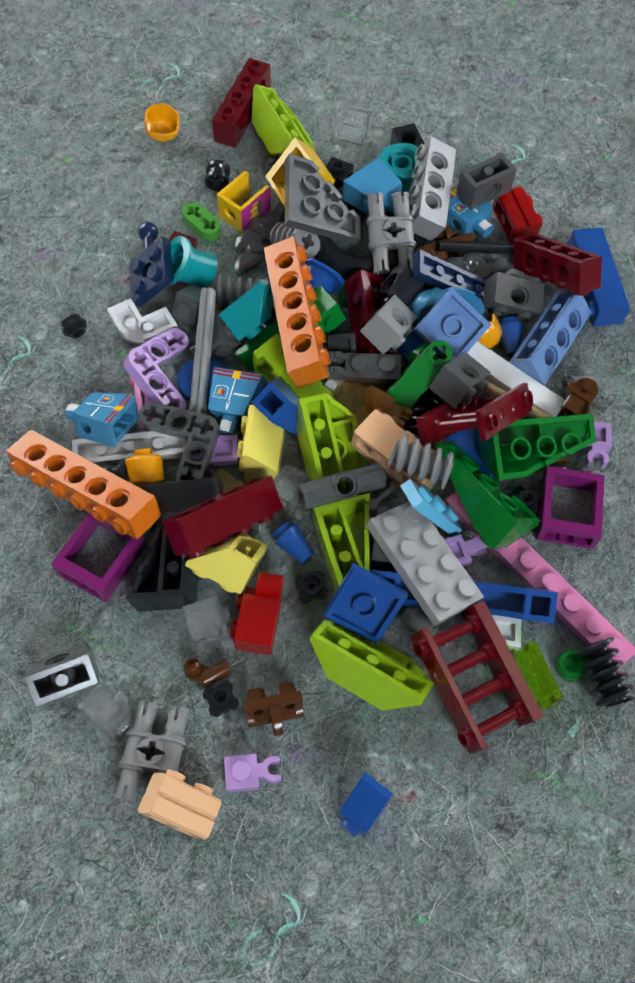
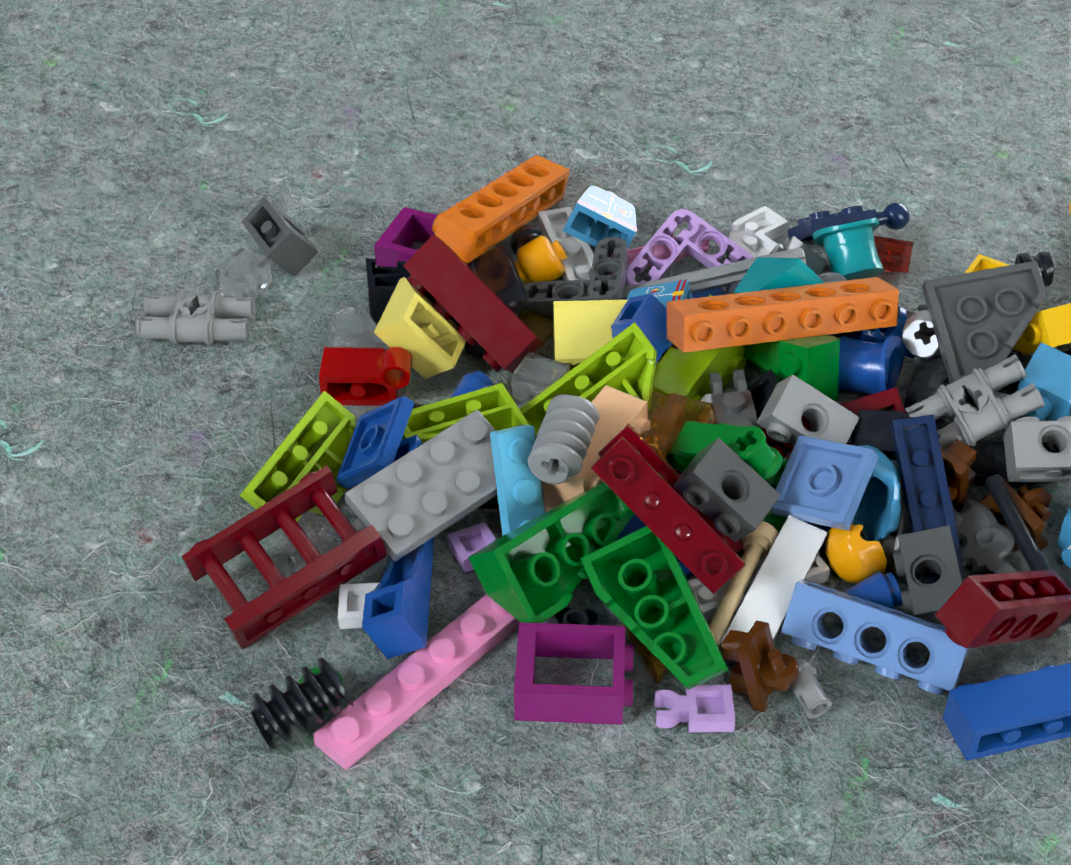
camera: 85 degrees right, 20 degrees down
black plate [61,314,87,339] -> none
light nougat brick [138,769,222,840] -> none
bright green beam [182,202,221,242] -> none
reddish brown arm [184,658,232,686] -> none
black plate [203,681,239,717] -> none
lavender plate [224,754,282,793] -> none
reddish brown hips [244,682,304,736] -> none
dark grey piece [296,463,387,510] -> none
blue slope [338,772,393,838] -> none
clear neon green hinge [510,640,564,712] -> none

